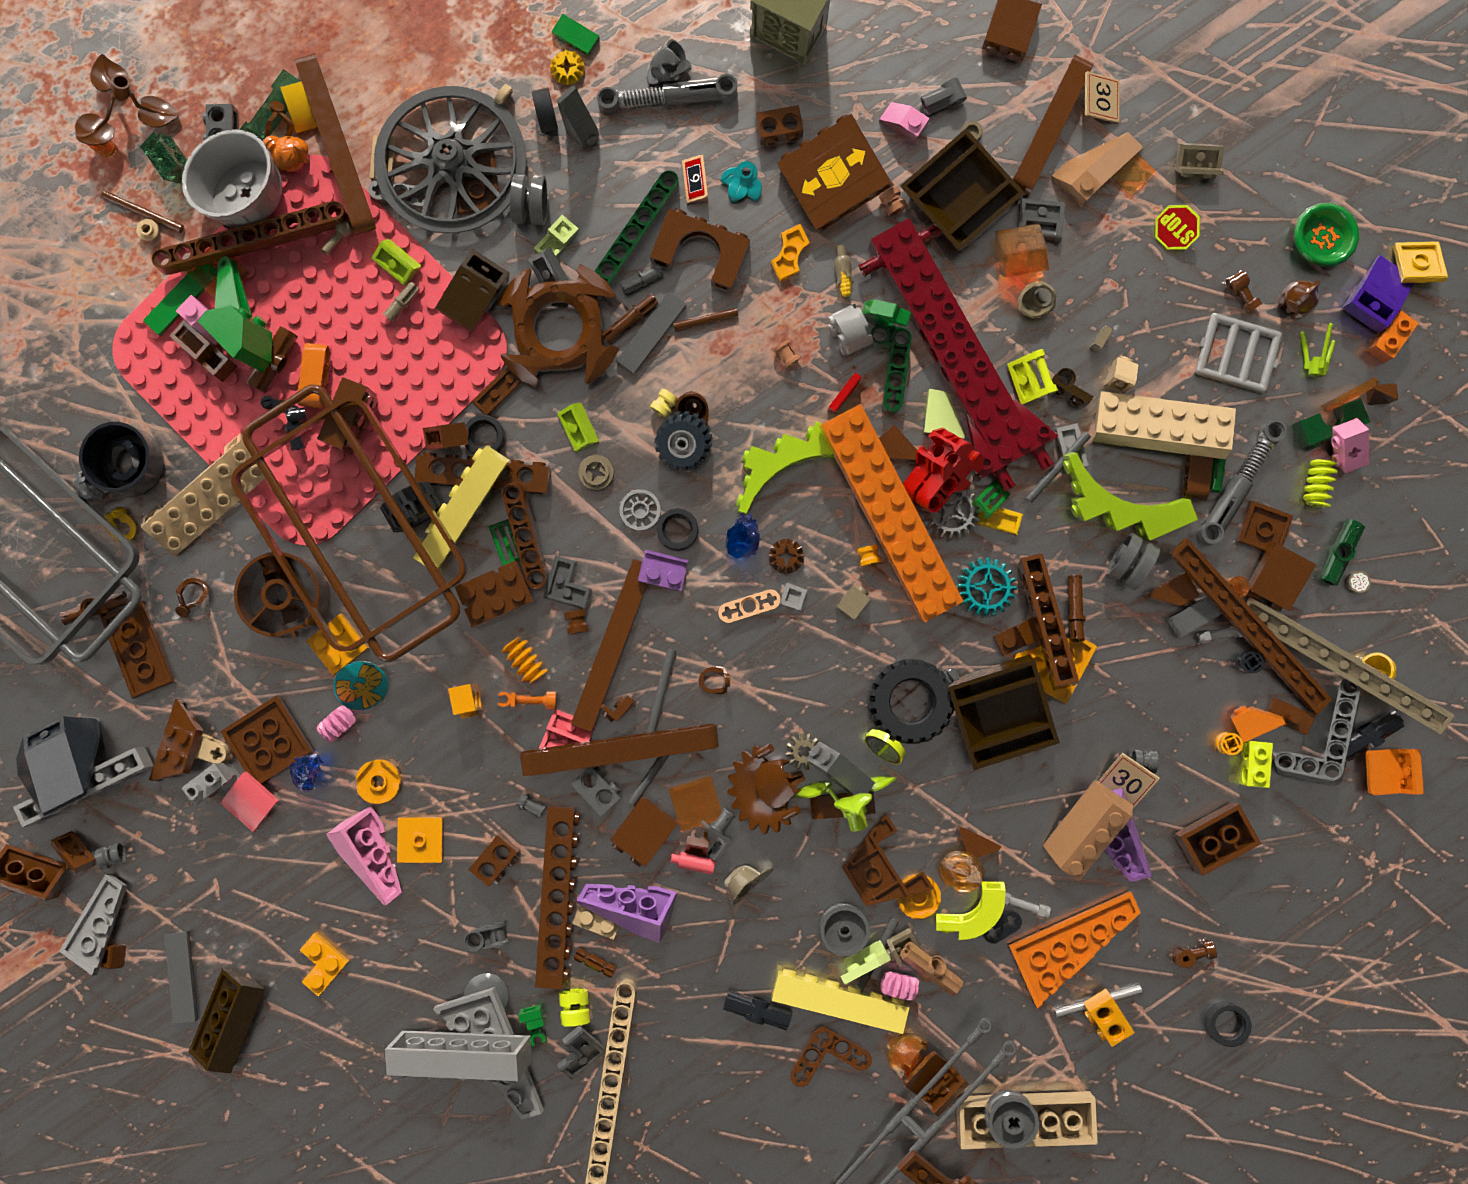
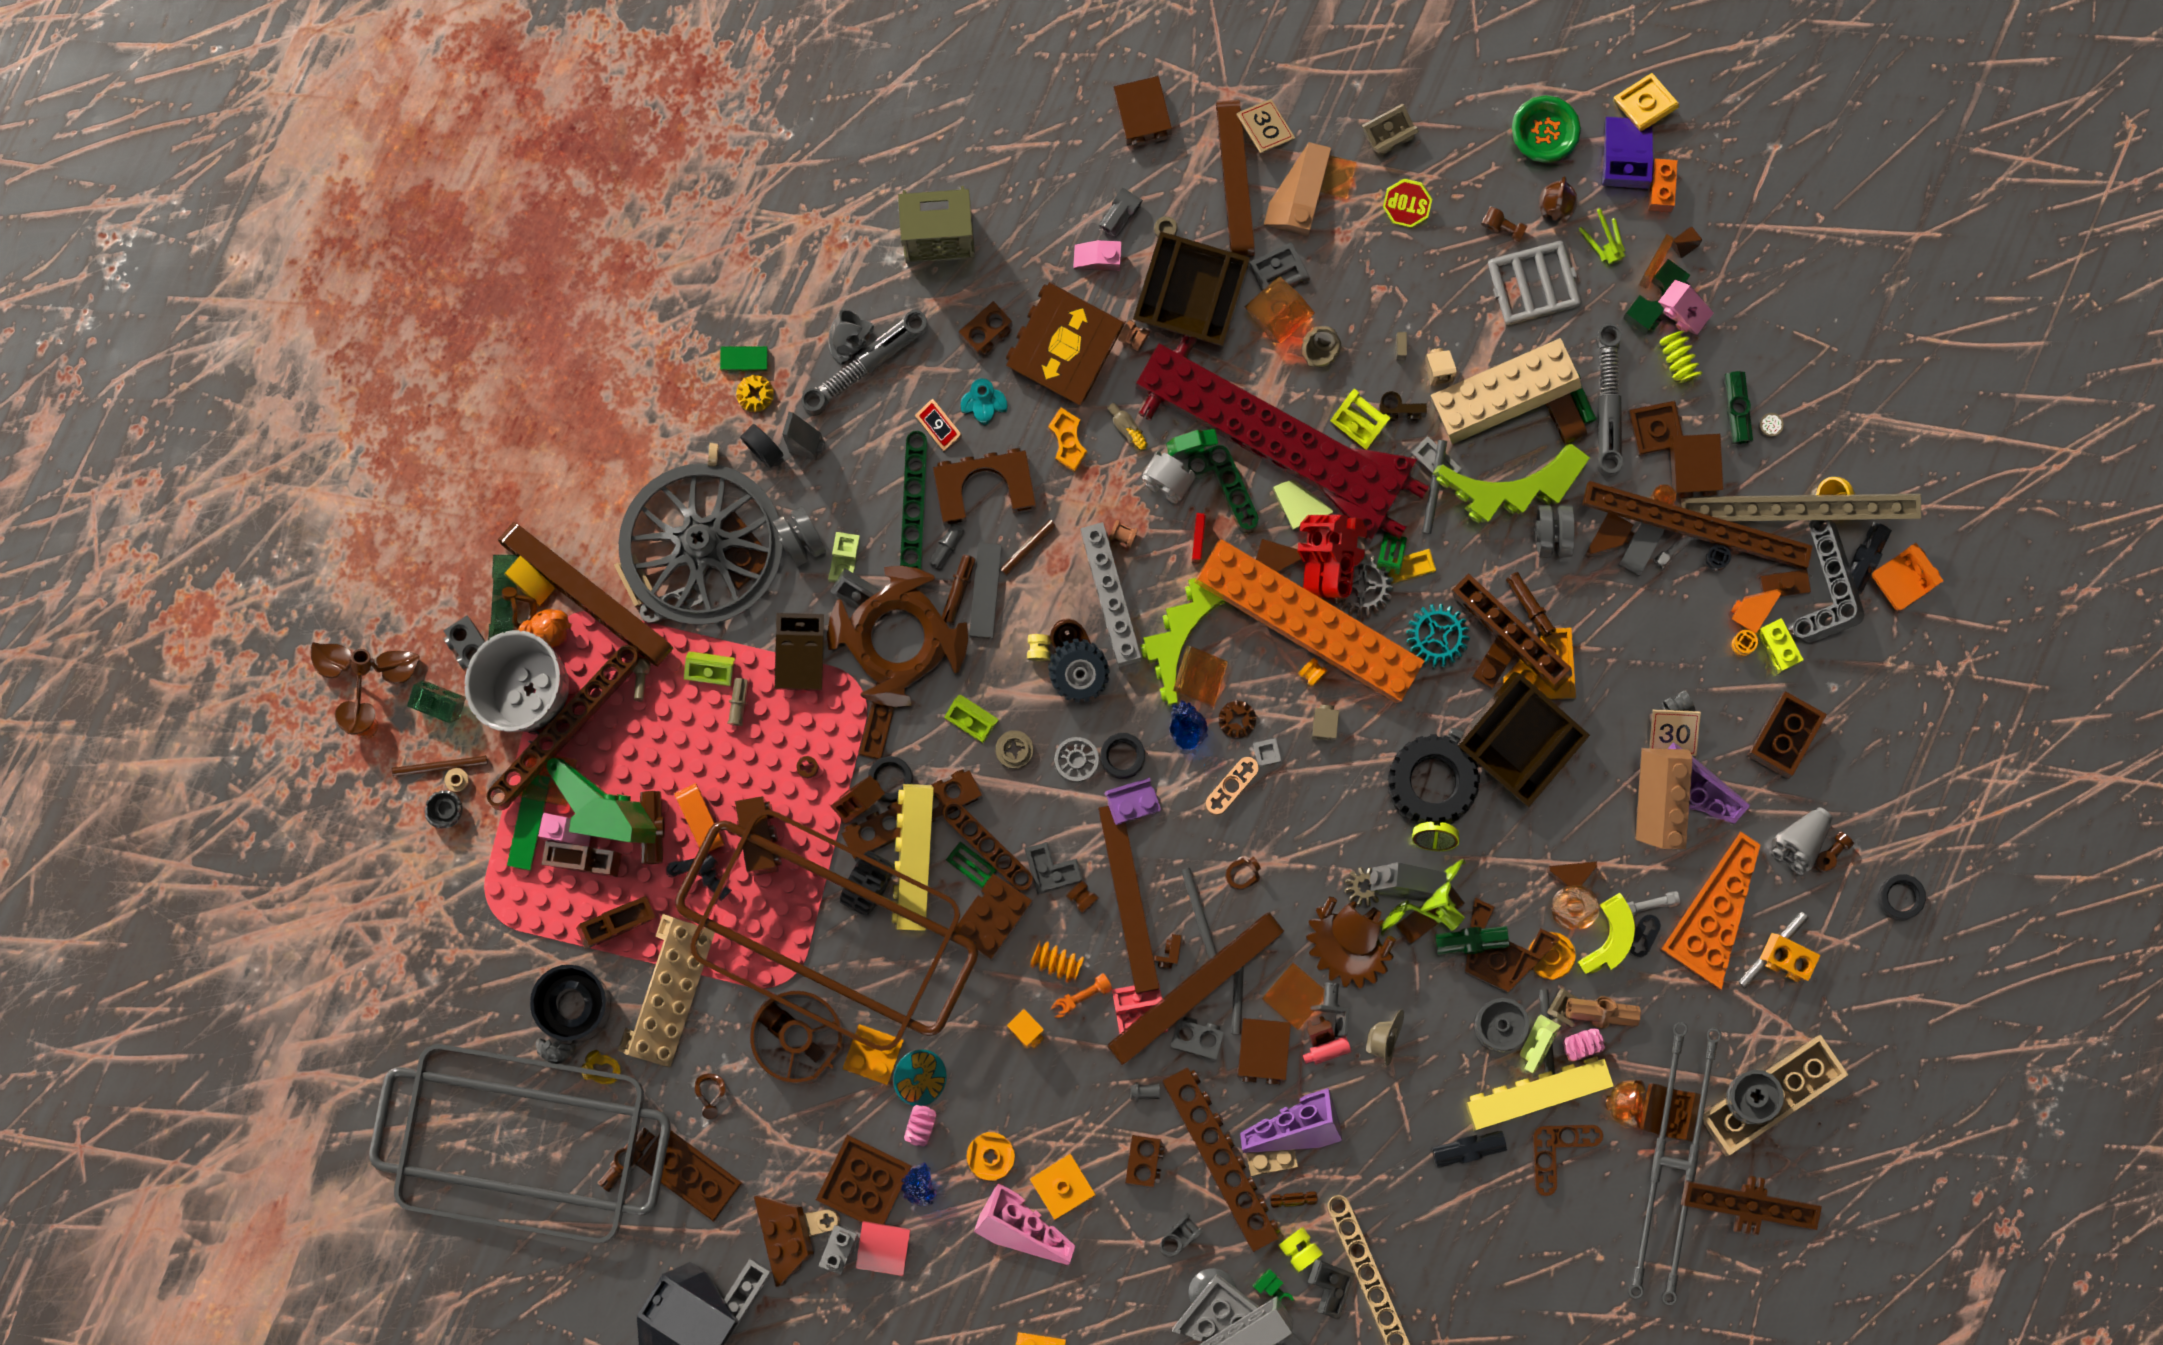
camera: 30 degrees left, 5 degrees down
none -> dark grey hair [424,790,463,829]
none -> reddish brown slope [576,896,656,950]
none -> reddish brown bush [796,756,818,778]
none -> light grey brick [1080,522,1141,668]
none -> clear orange tile [1173,646,1228,706]
none -> dark green piece [1435,926,1510,955]
none -> light grey cone [1772,807,1833,875]

